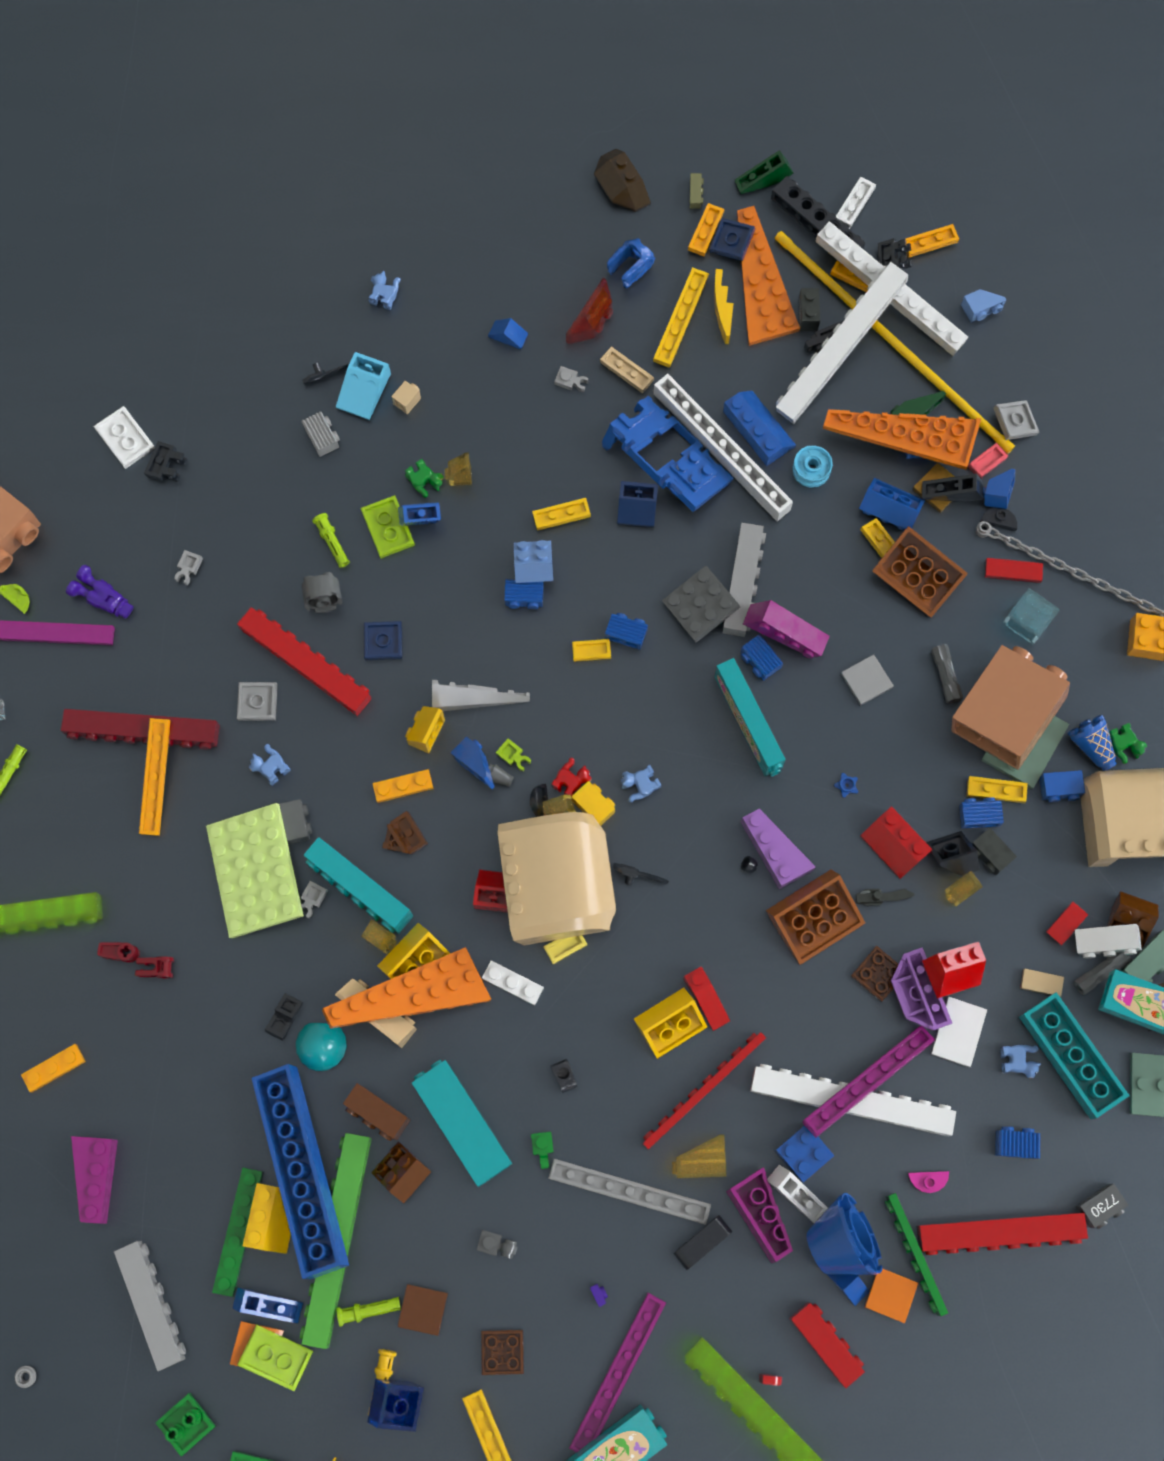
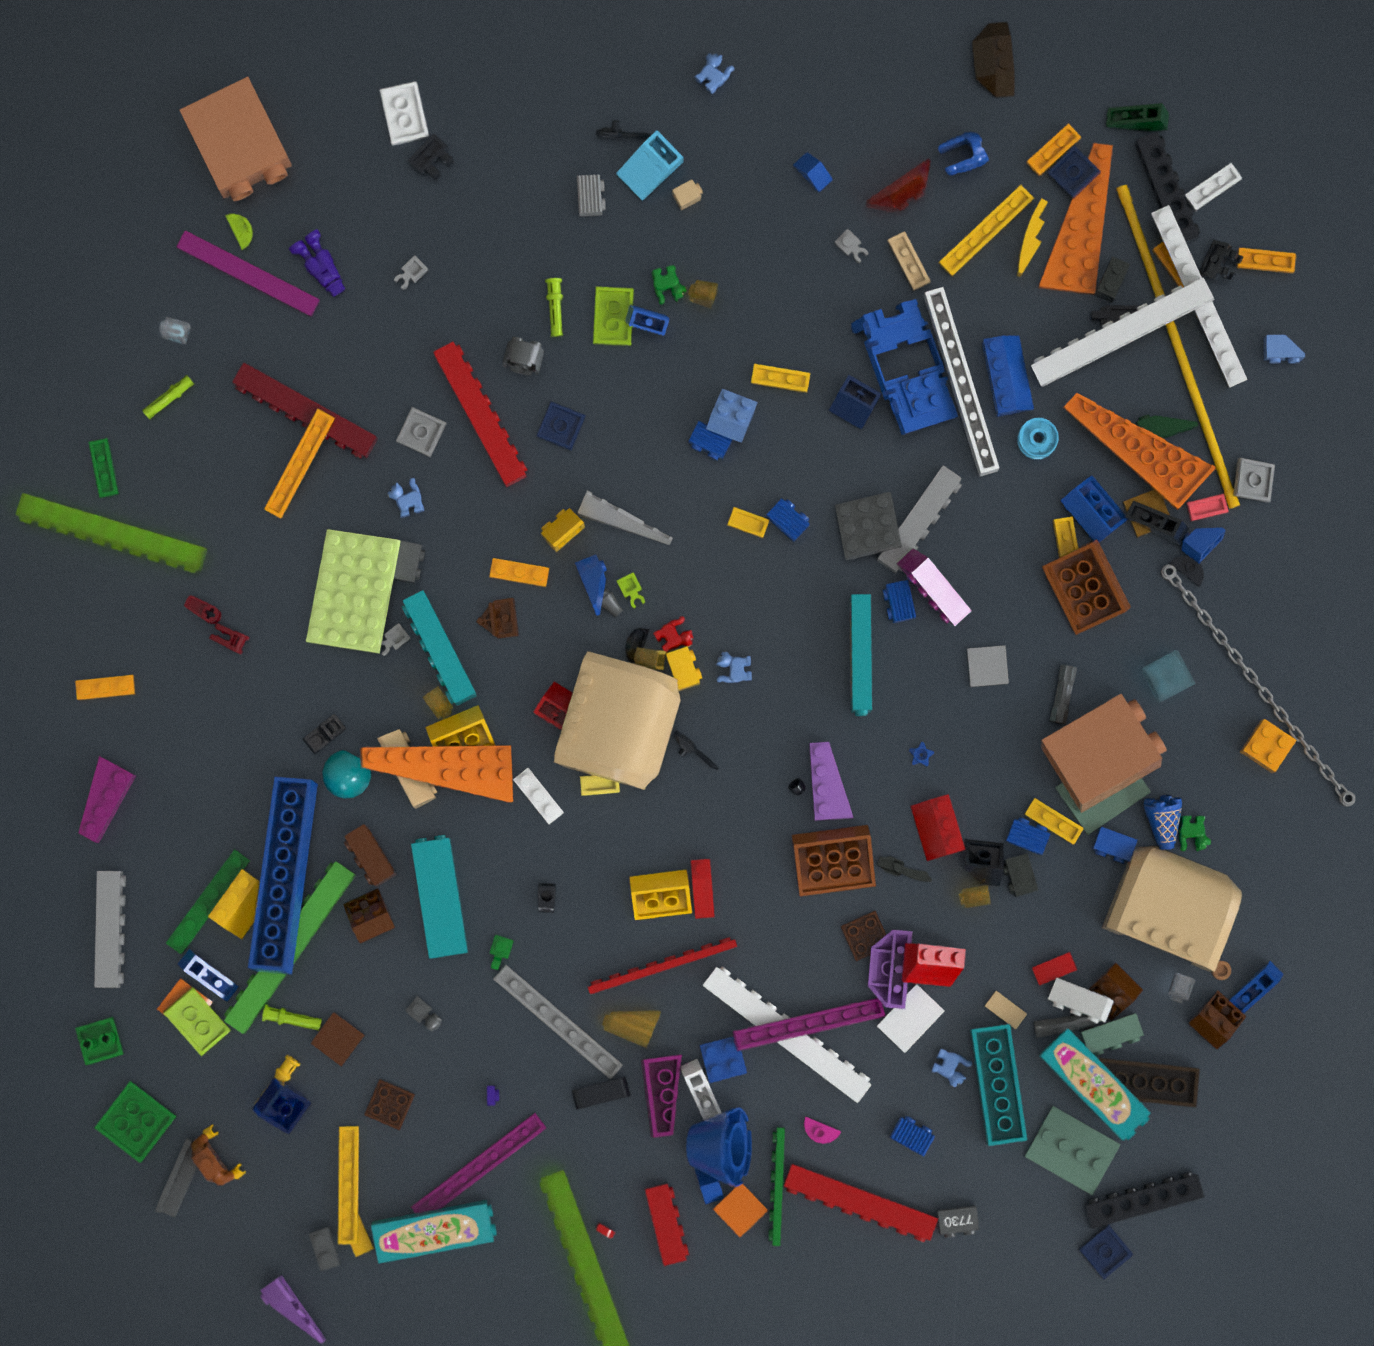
camera: 20 degrees right, 10 degrees up
olive piece [690,173,704,209] -> none
red tile [985,558,1043,583] -> none

